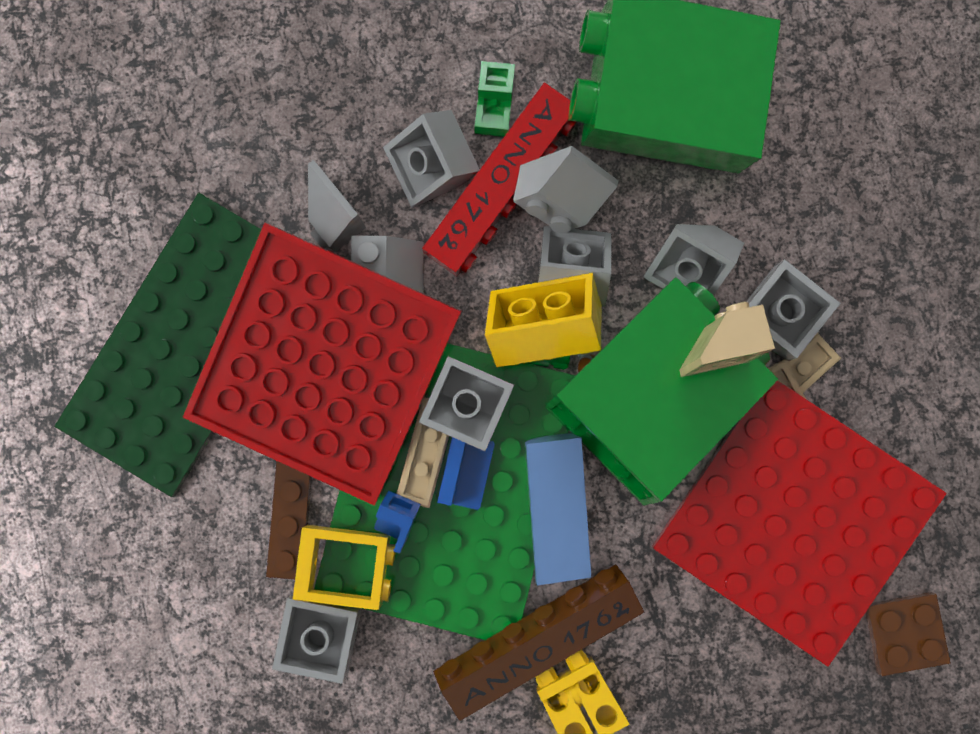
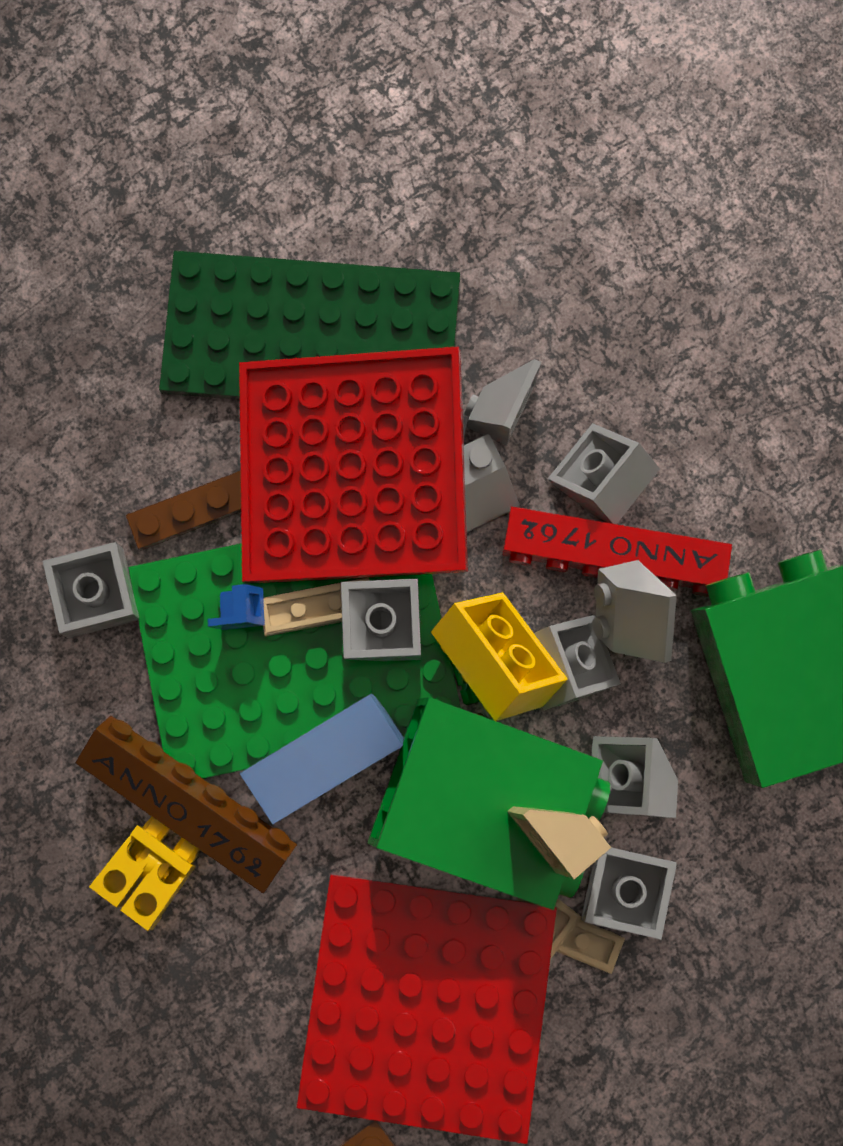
camera: 60 degrees right, 5 degrees down
yellow window [293,525,396,610] -> none
blue panel [437,437,495,510] -> none
green slope [474,61,515,137] -> none

